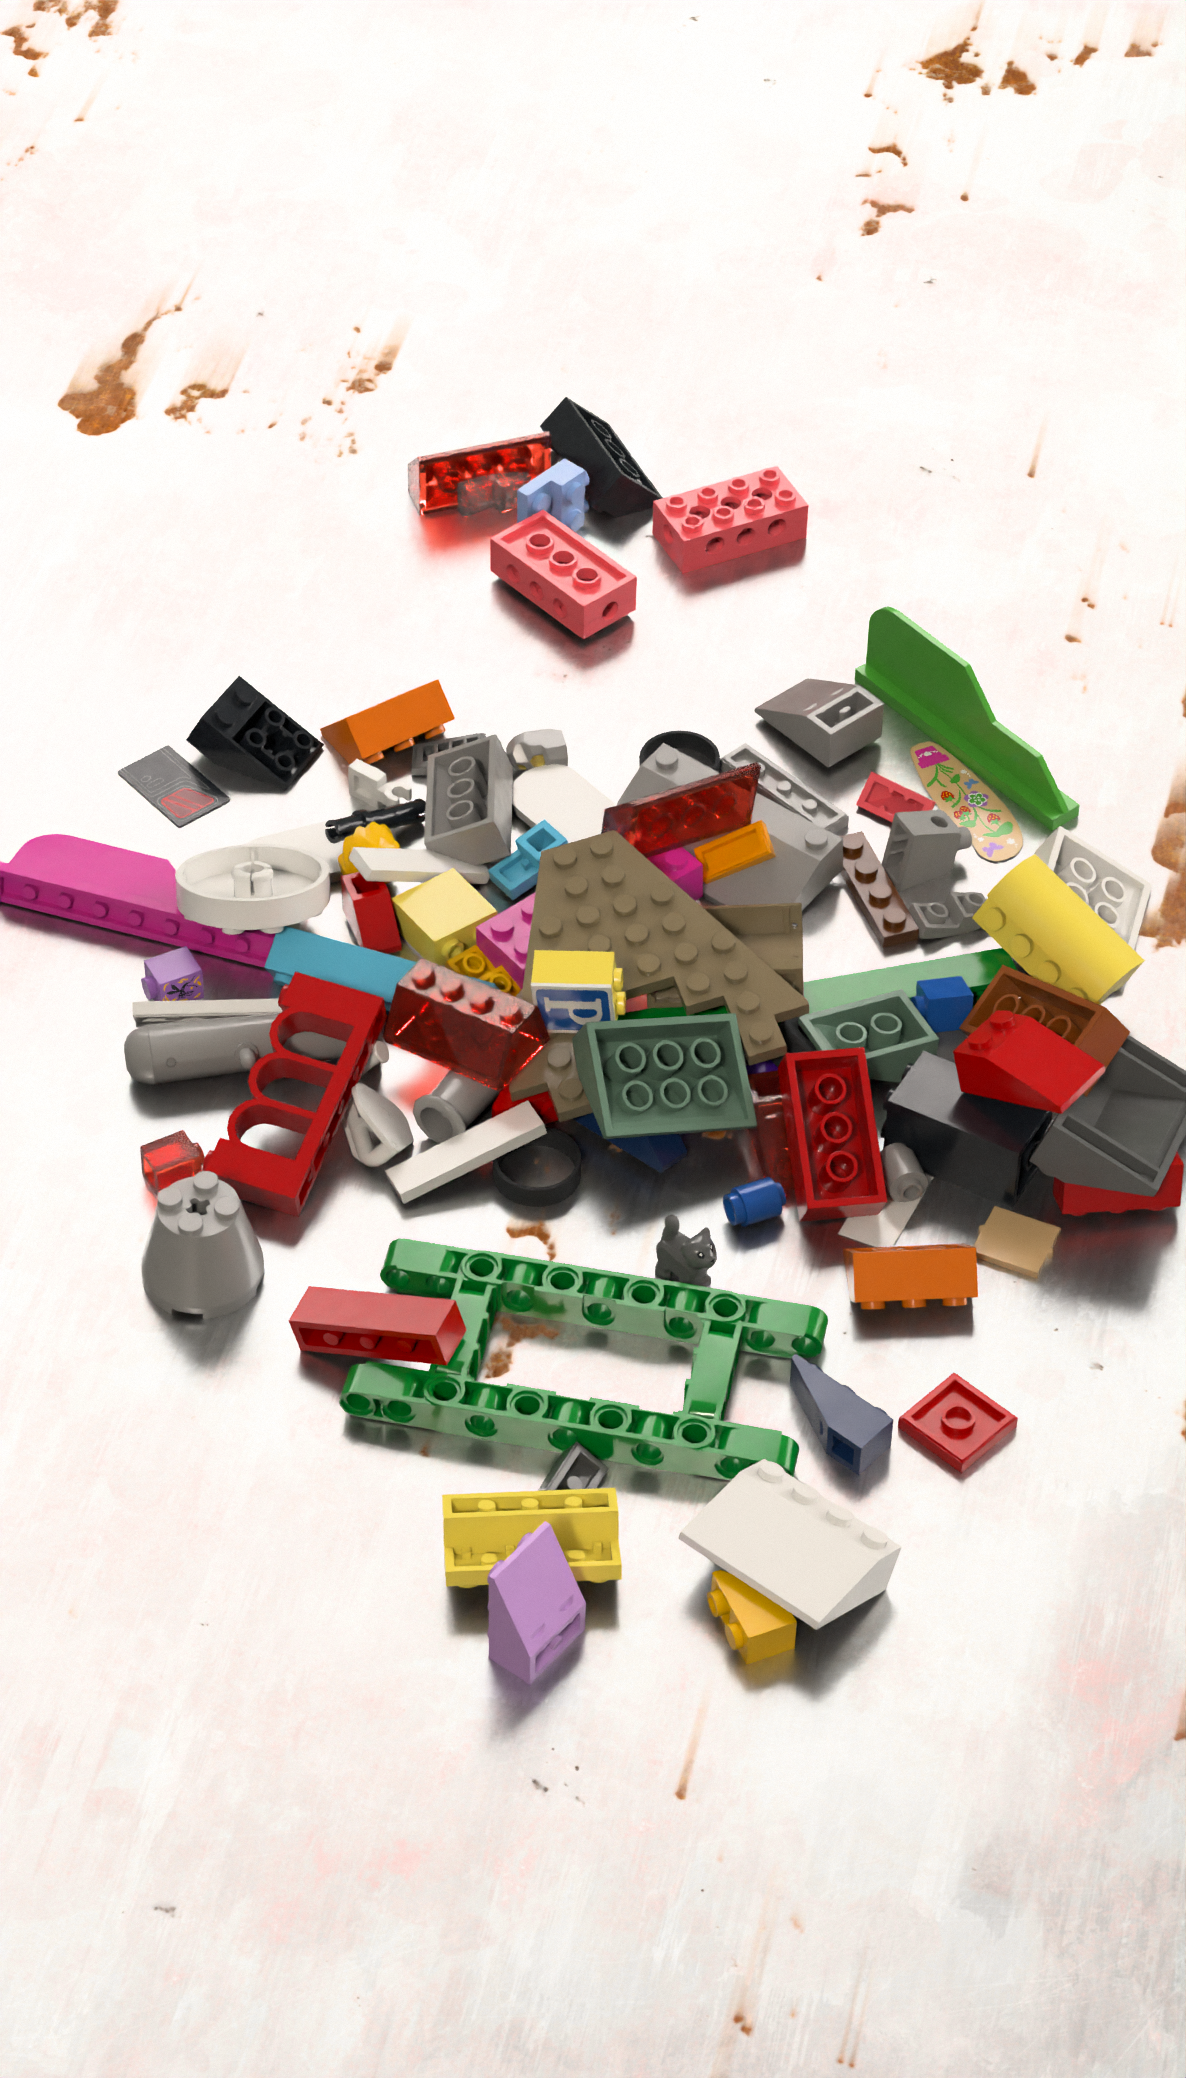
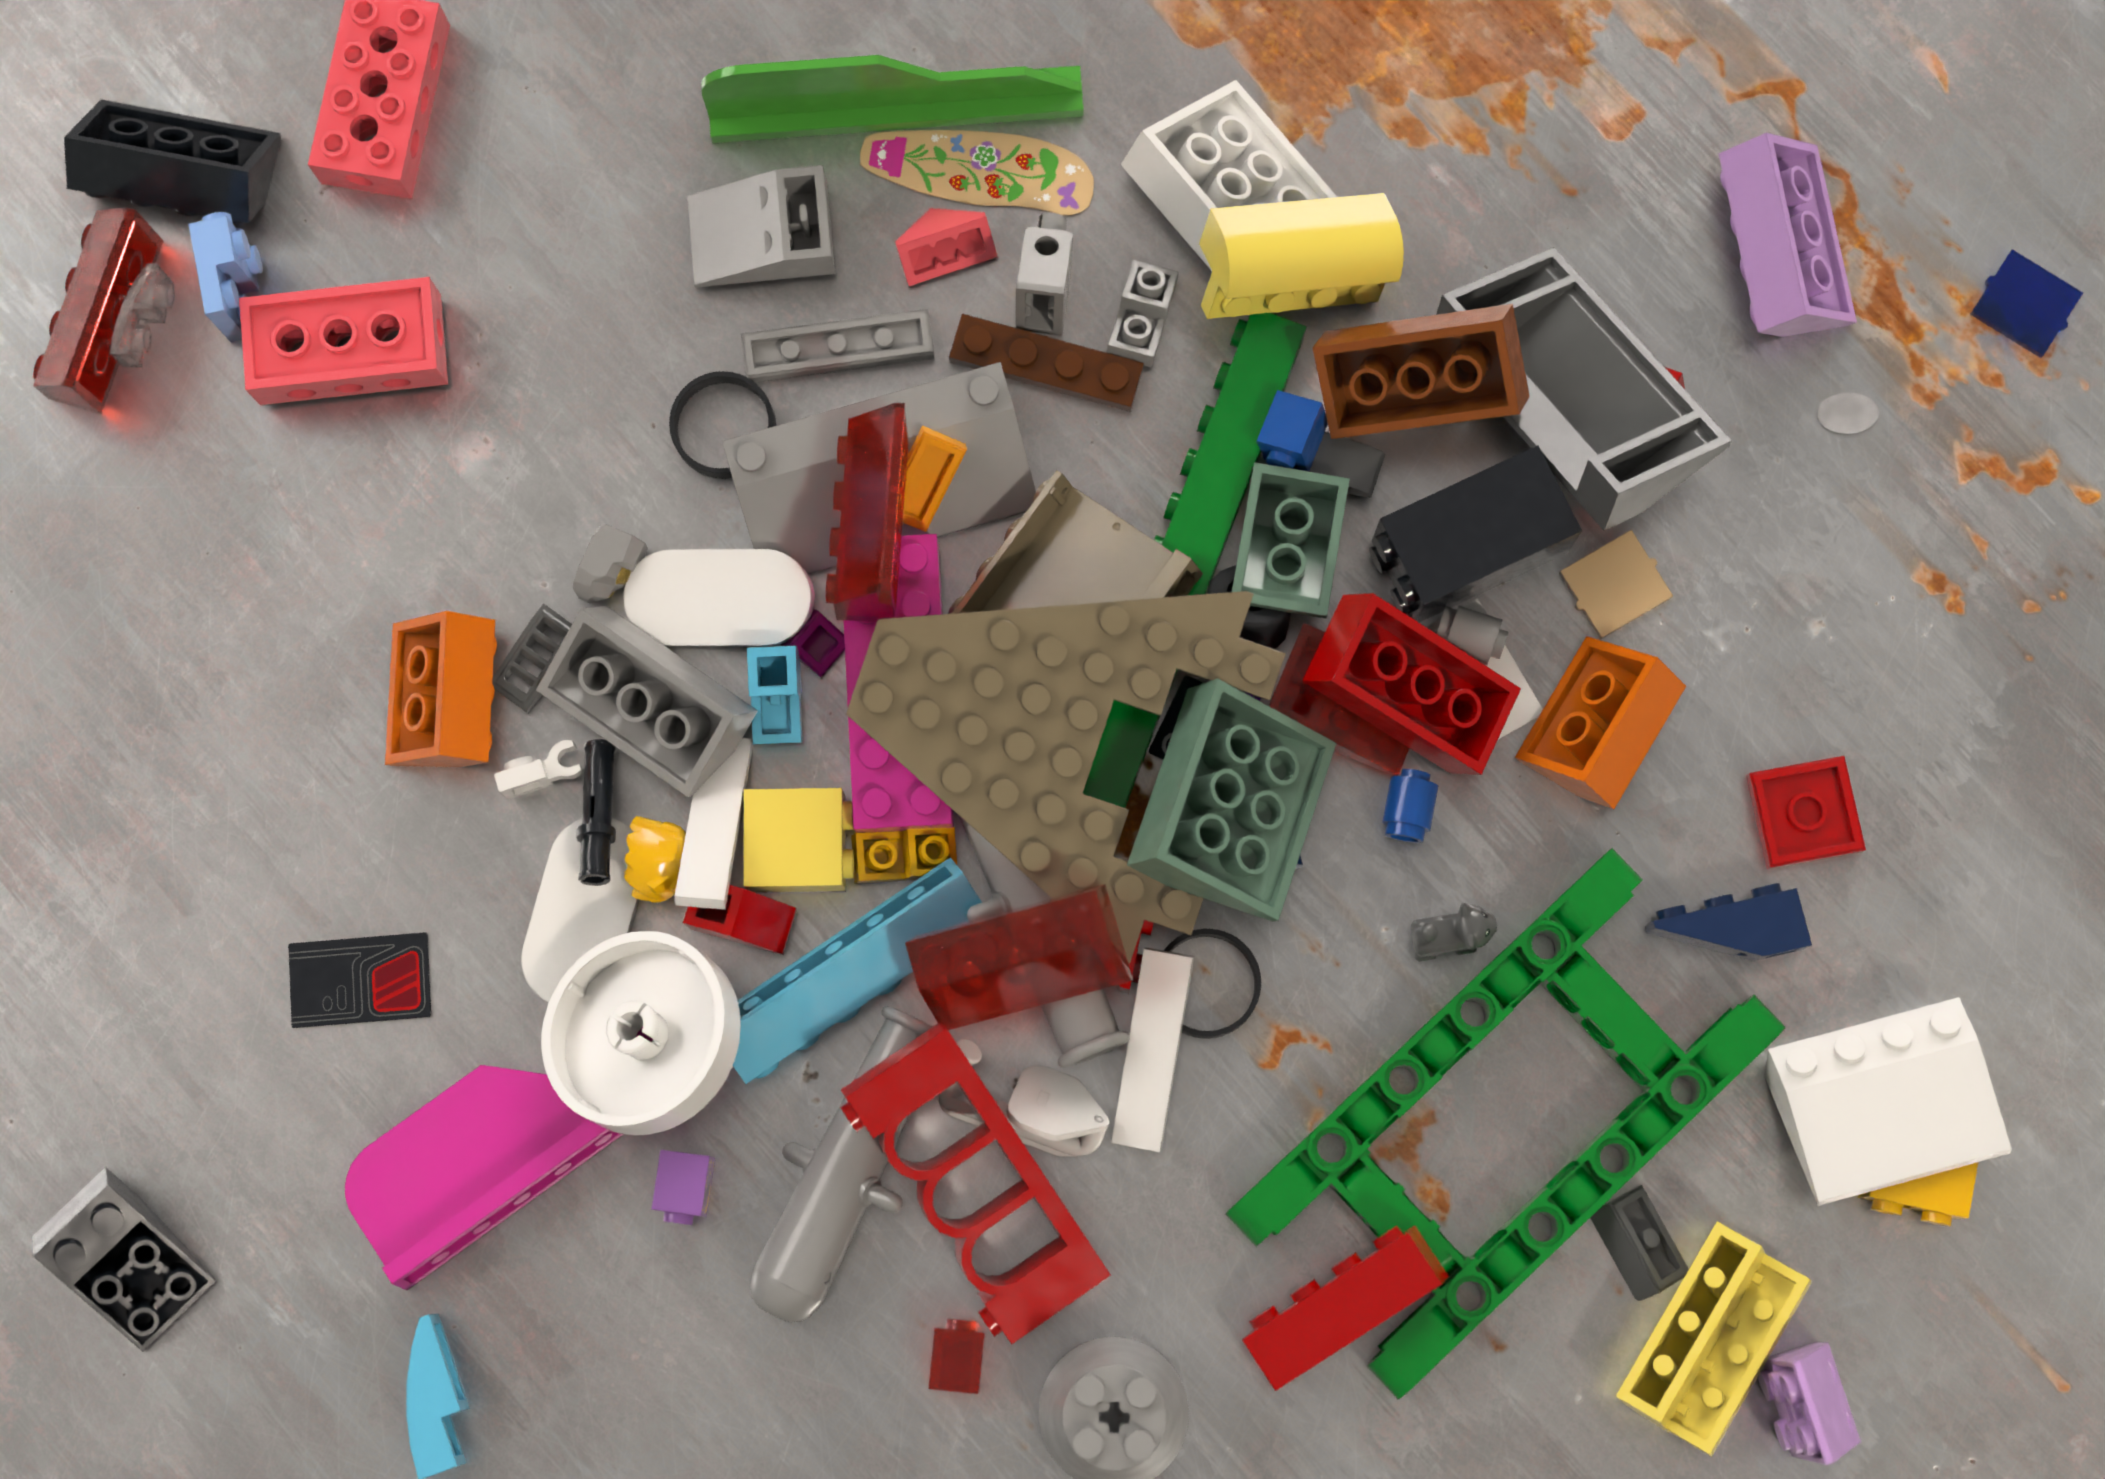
camera: 50 degrees left, 35 degrees up
white tile [132,998,282,1023] -> none
black slope [186,675,324,790] -> none
piece [531,950,626,1033] -> none
red slope [953,1010,1105,1114] -> none

